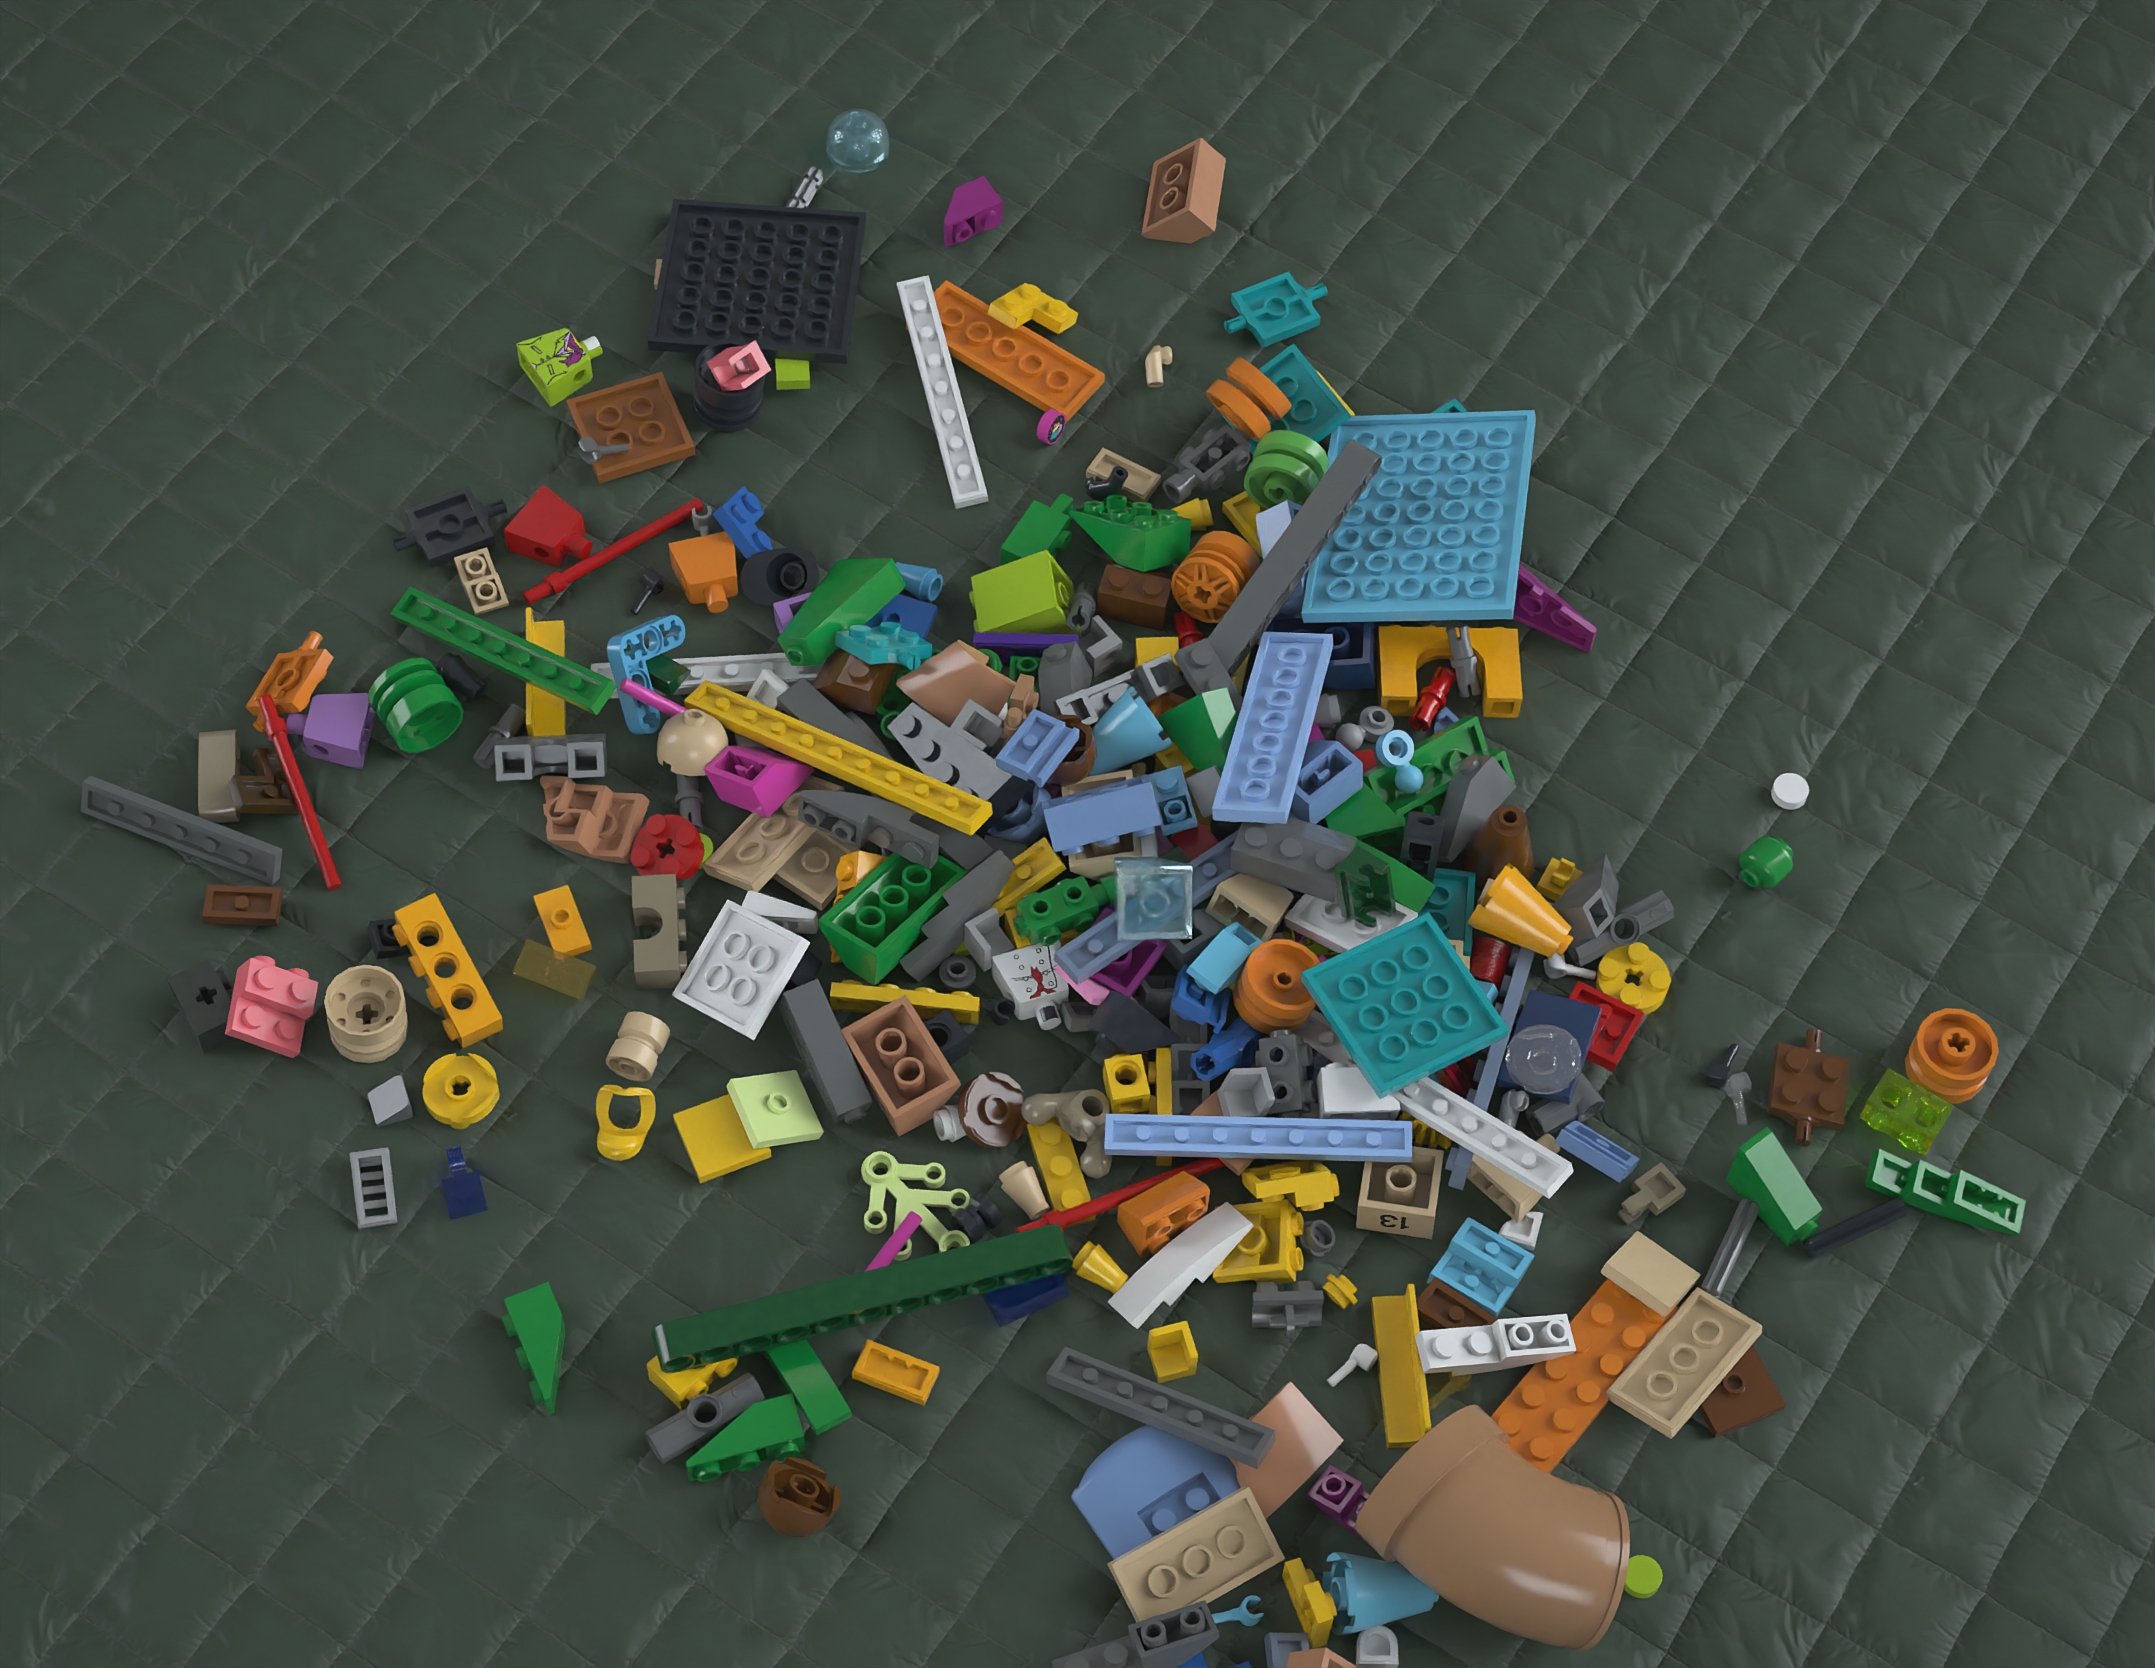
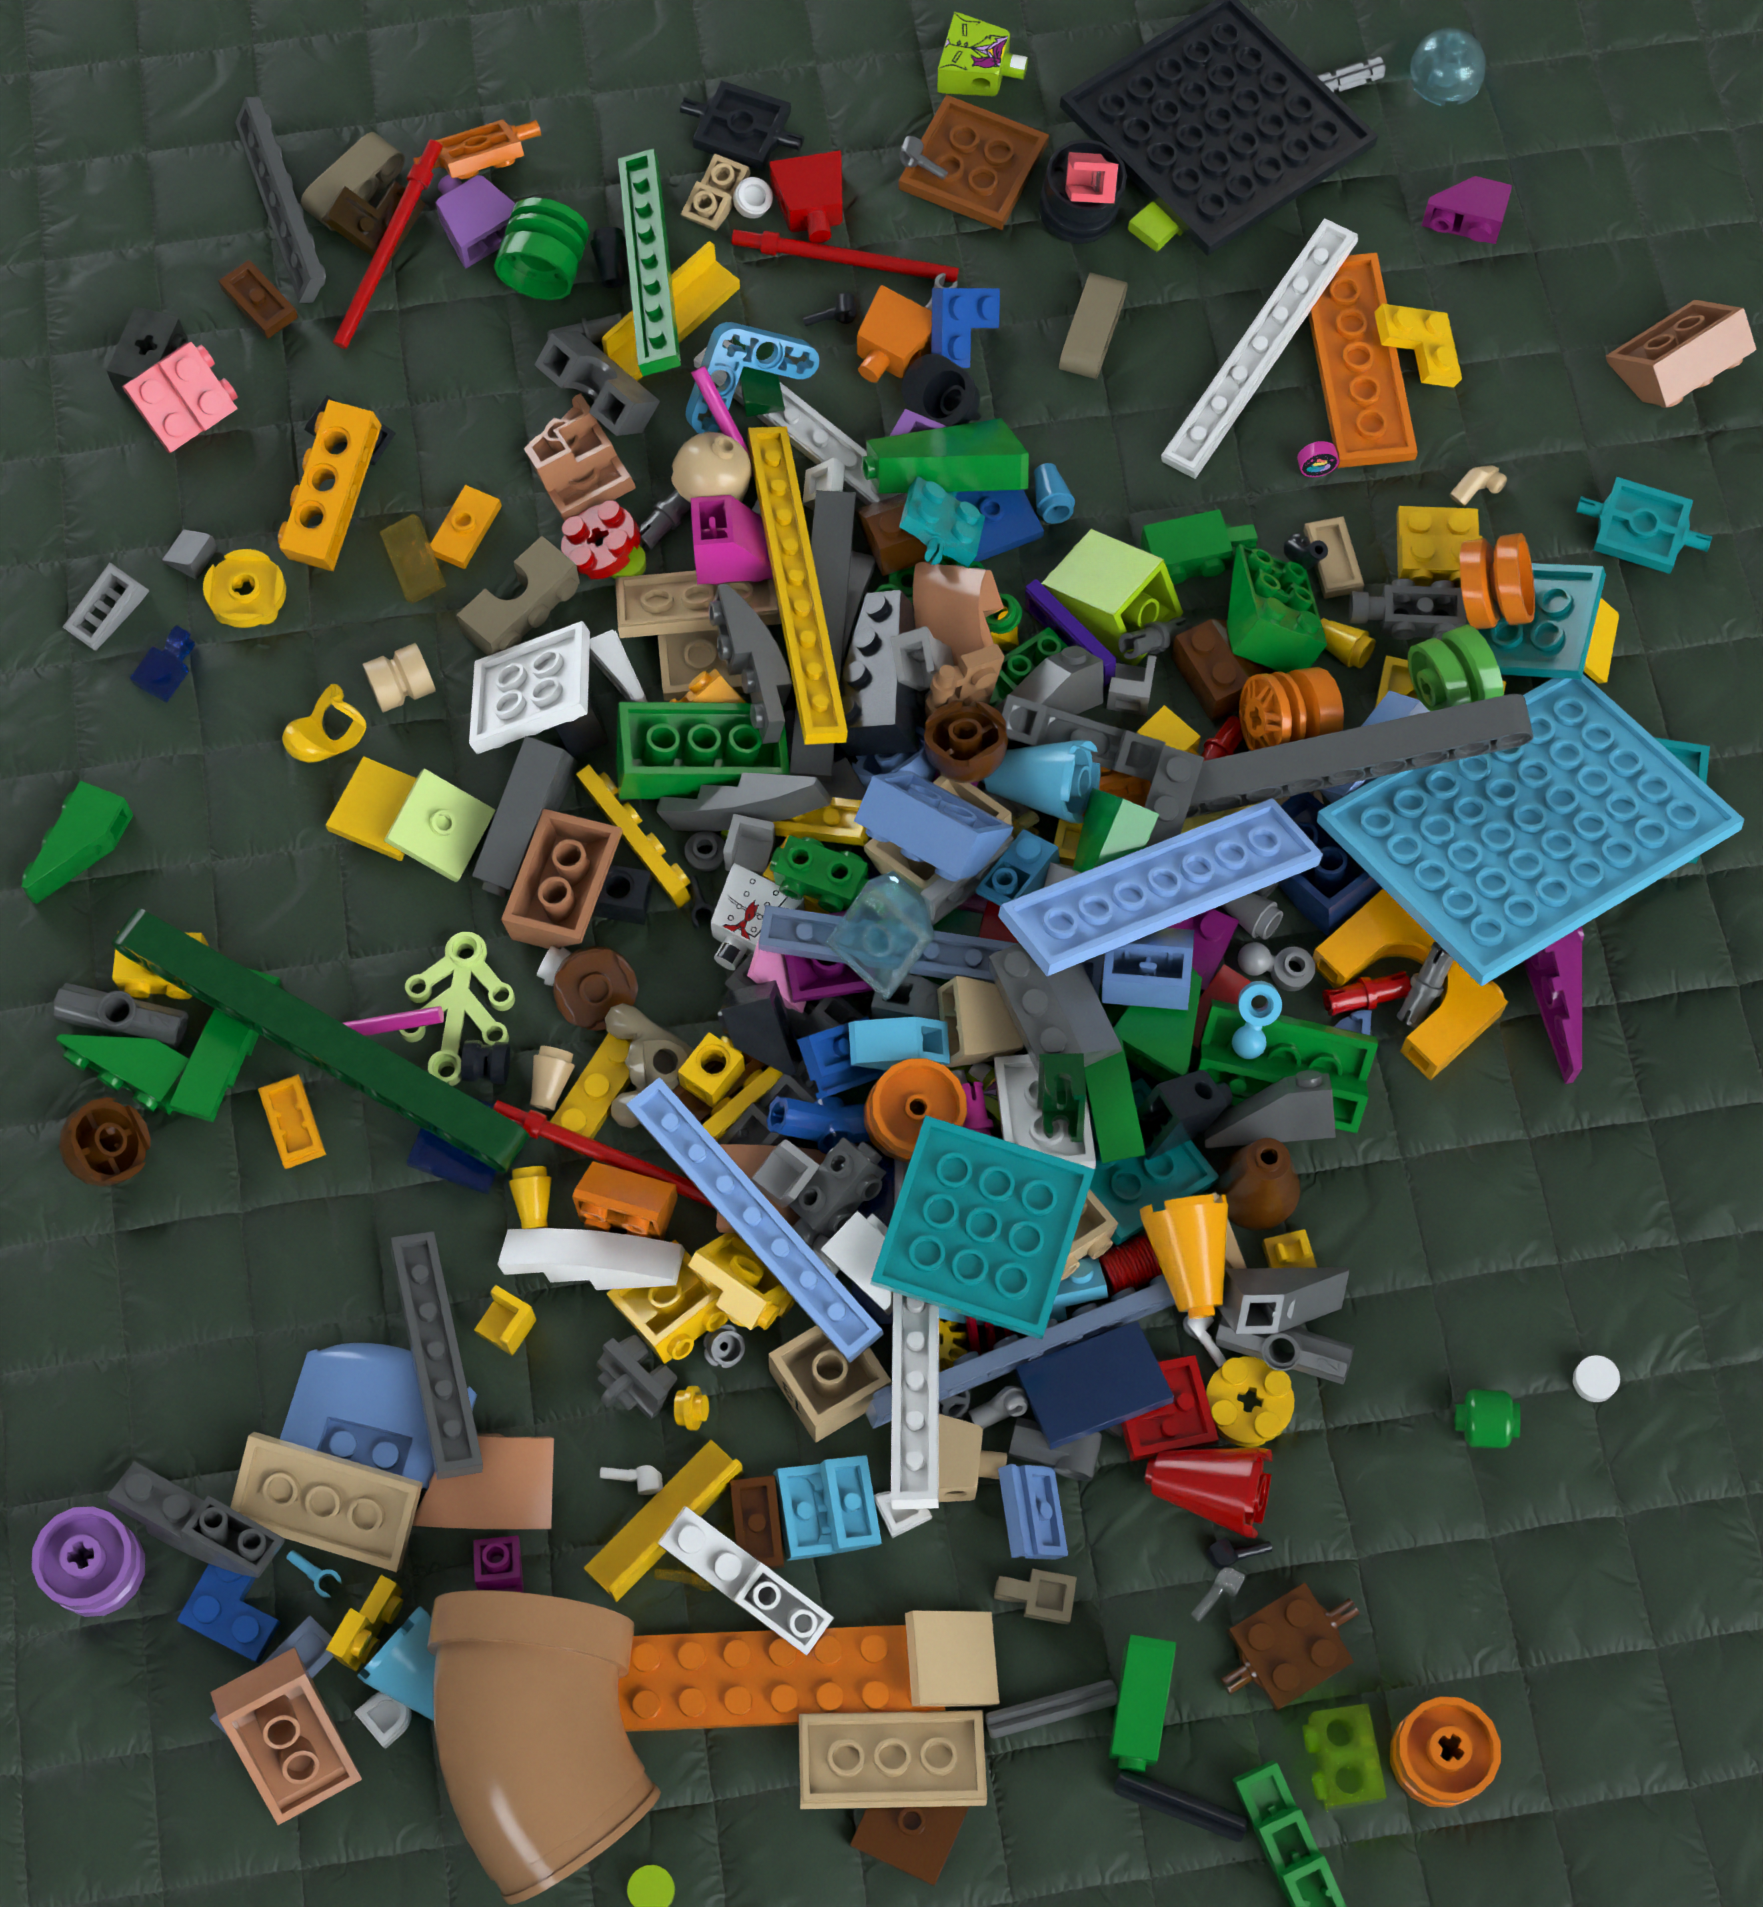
camera: 50 degrees right, 10 degrees up
tan wheel [324,965,409,1063] -> none
medium blue plate [996,709,1079,788] -> none
clear tile [1506,1024,1582,1094] -> none
none -> white tile [733,177,773,218]
none -> dark tan beam [1059,272,1128,379]
none -> red cone [1145,1447,1272,1538]
none -> yellow plate [1396,506,1482,588]

